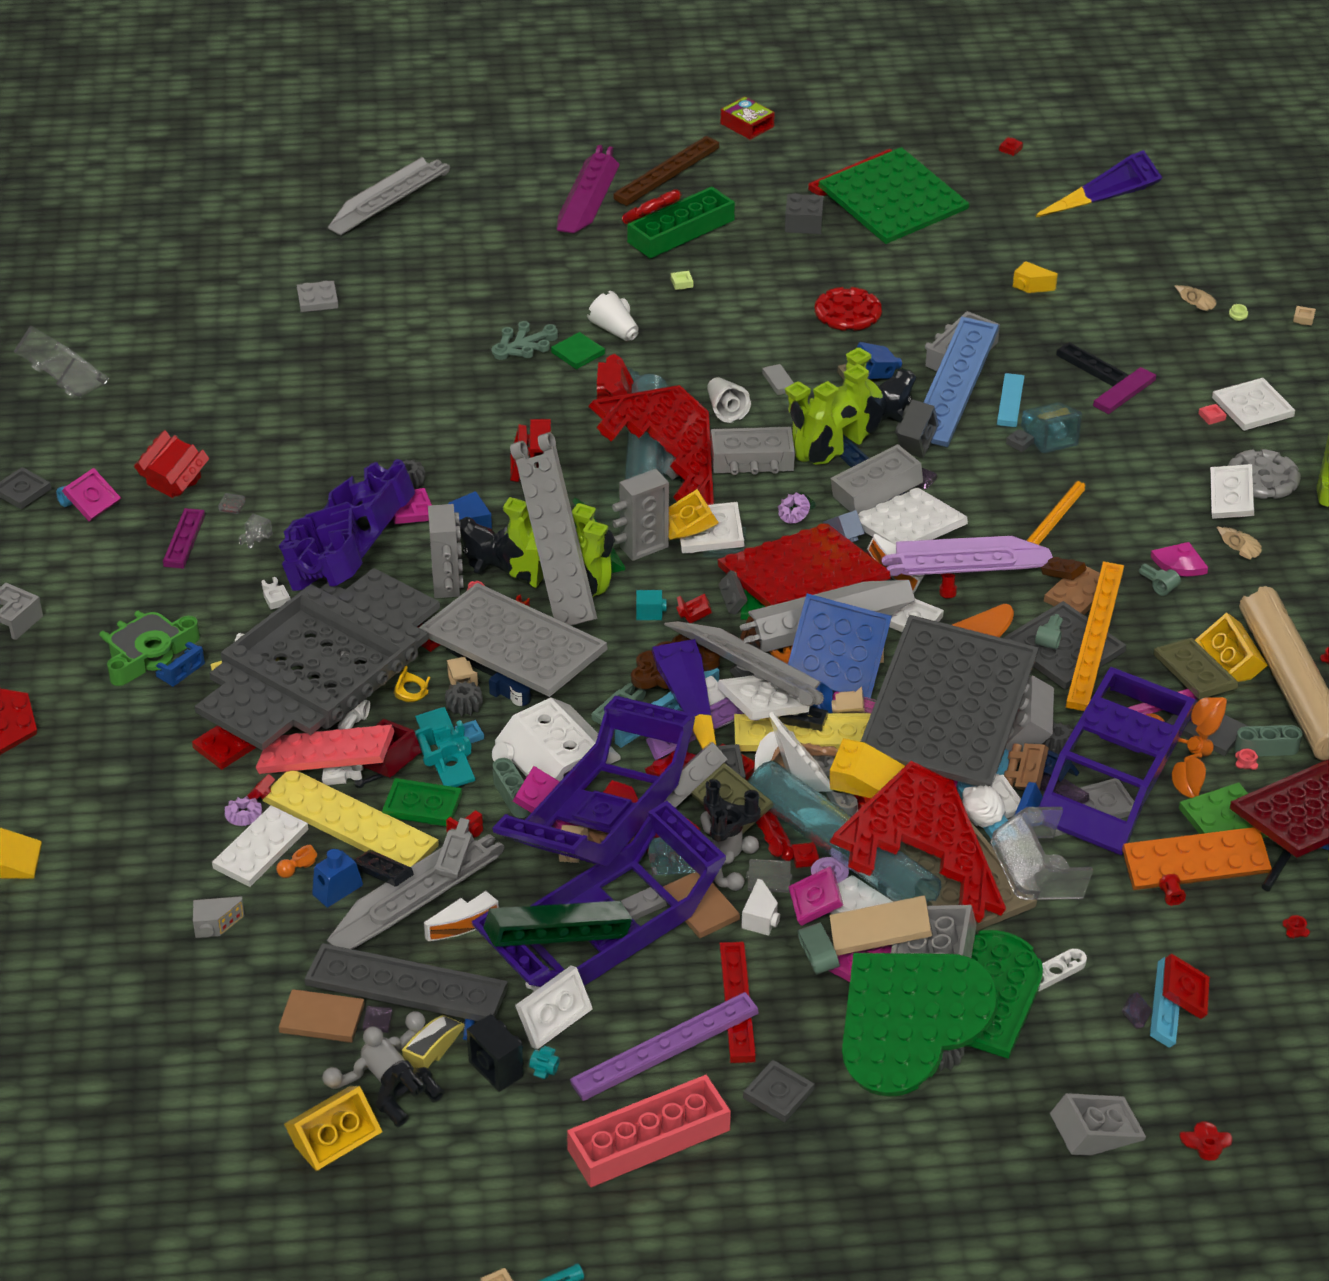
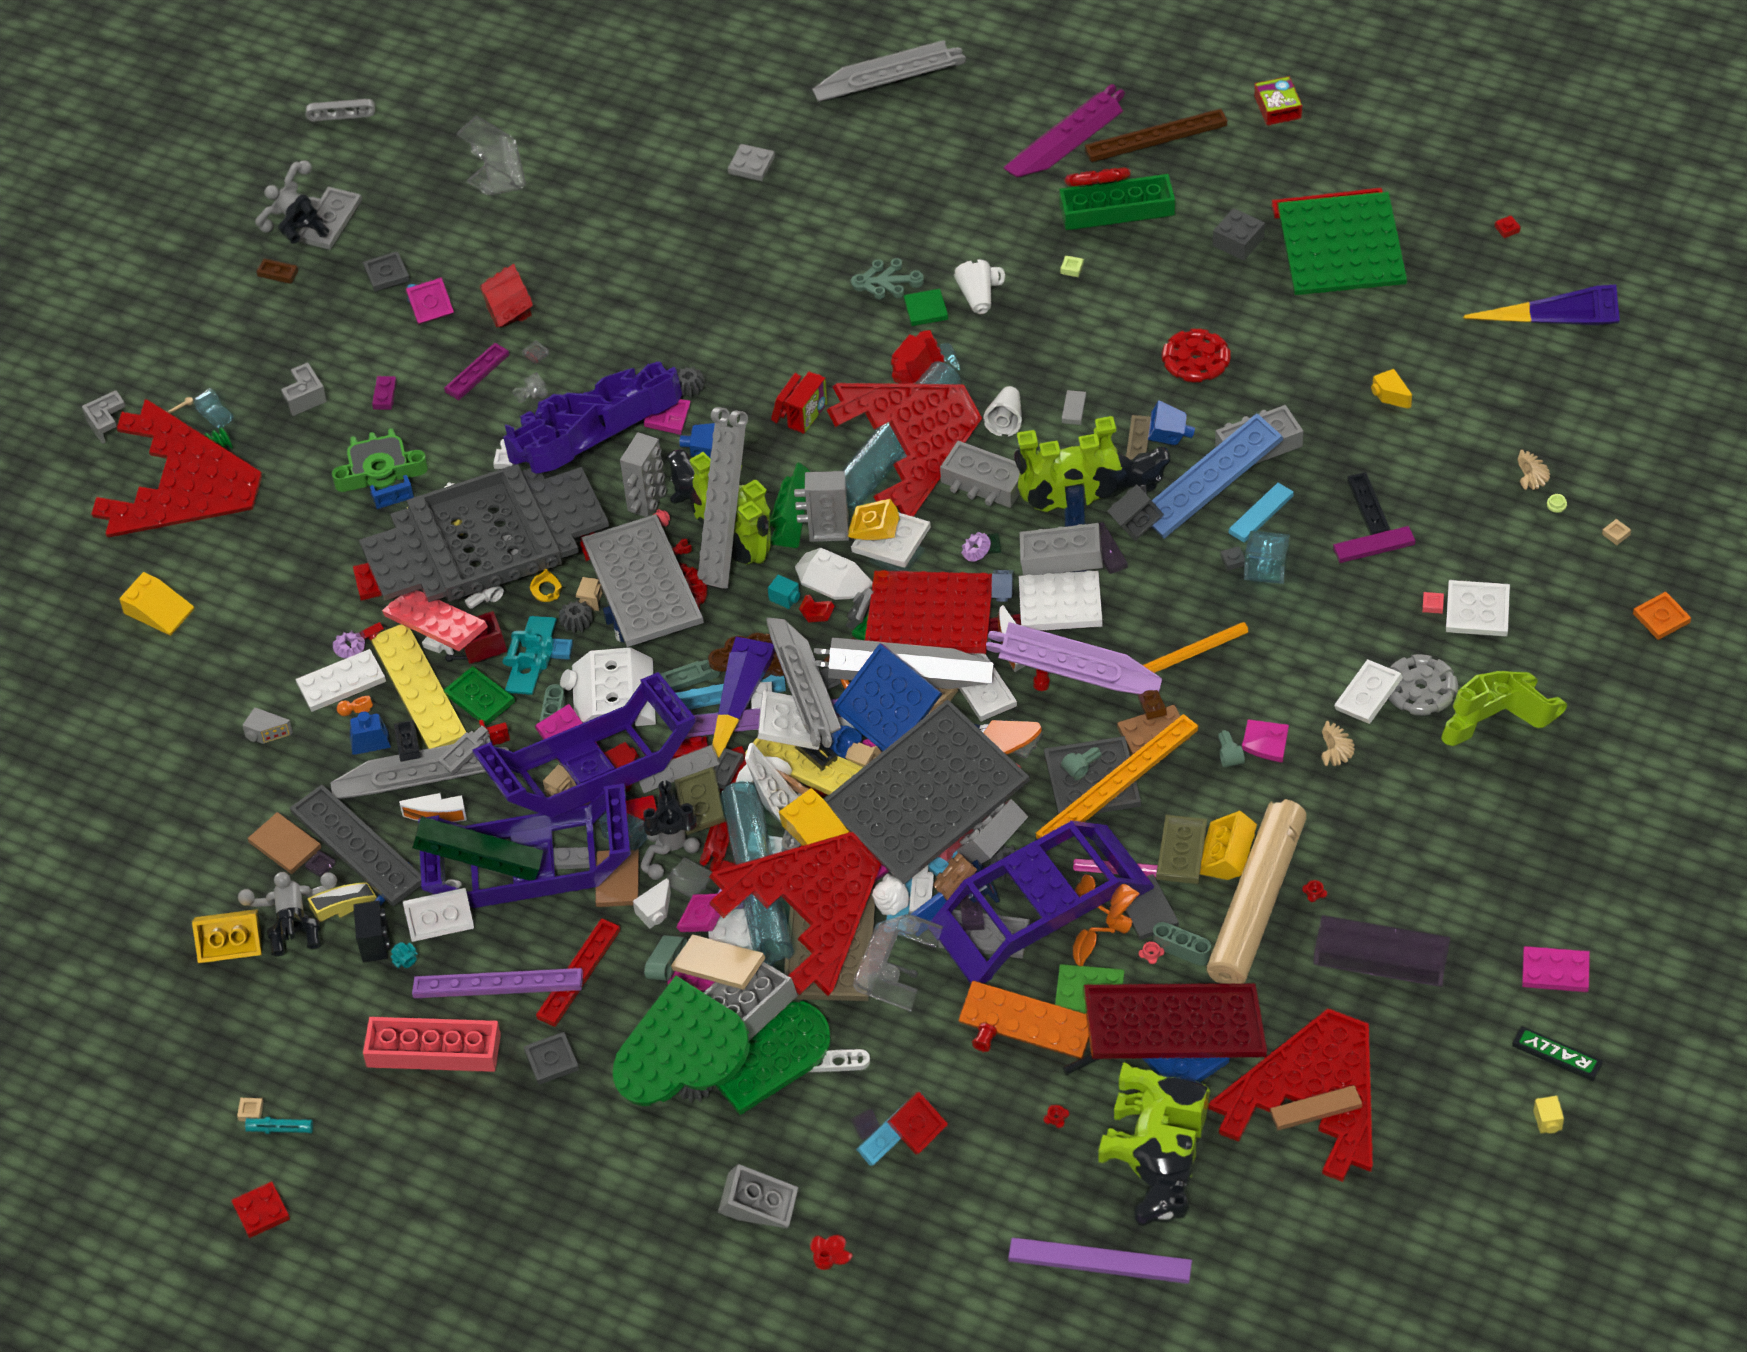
camera: 35 degrees right, 10 degrees up
none -> magenta plate [372,376,397,410]
none -> white wedge [795,548,873,600]

